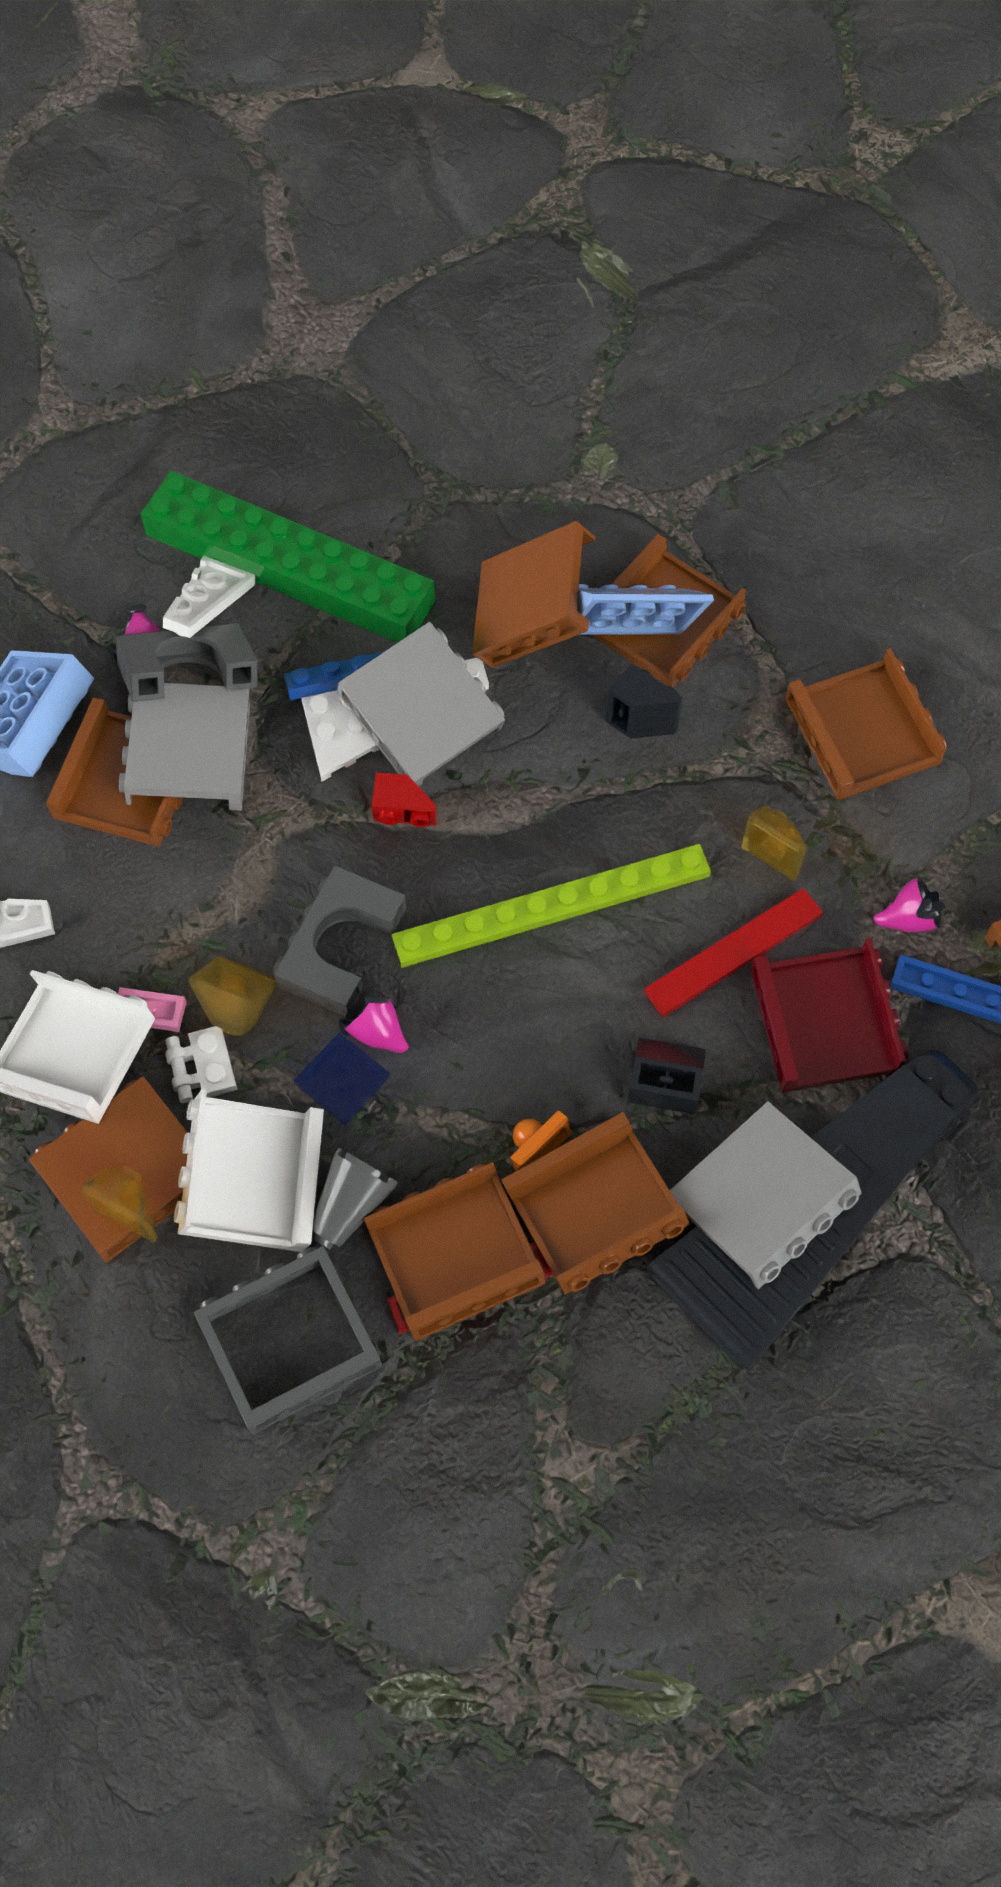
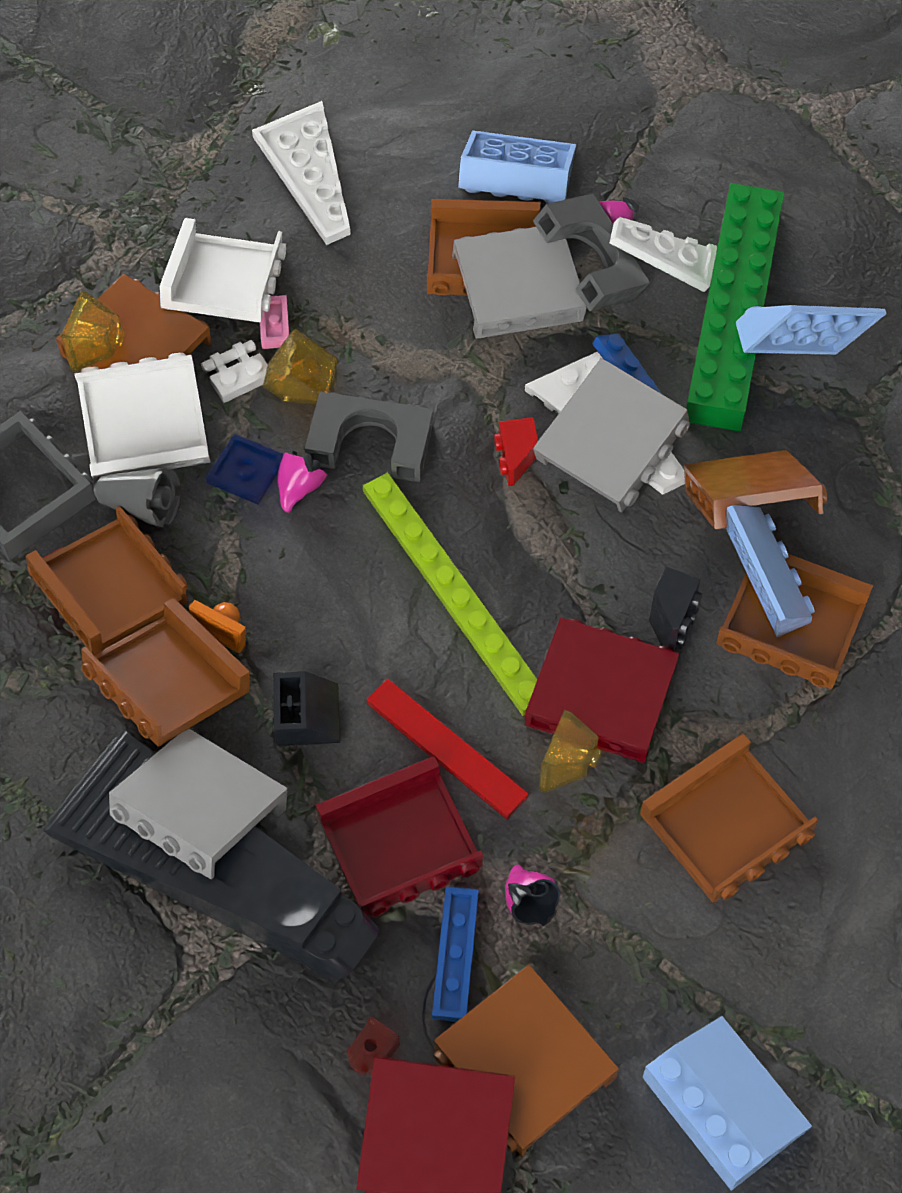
camera: 75 degrees right, 5 degrees down
none -> dark red panel [525,617,679,763]
none -> light blue slope [736,305,886,355]

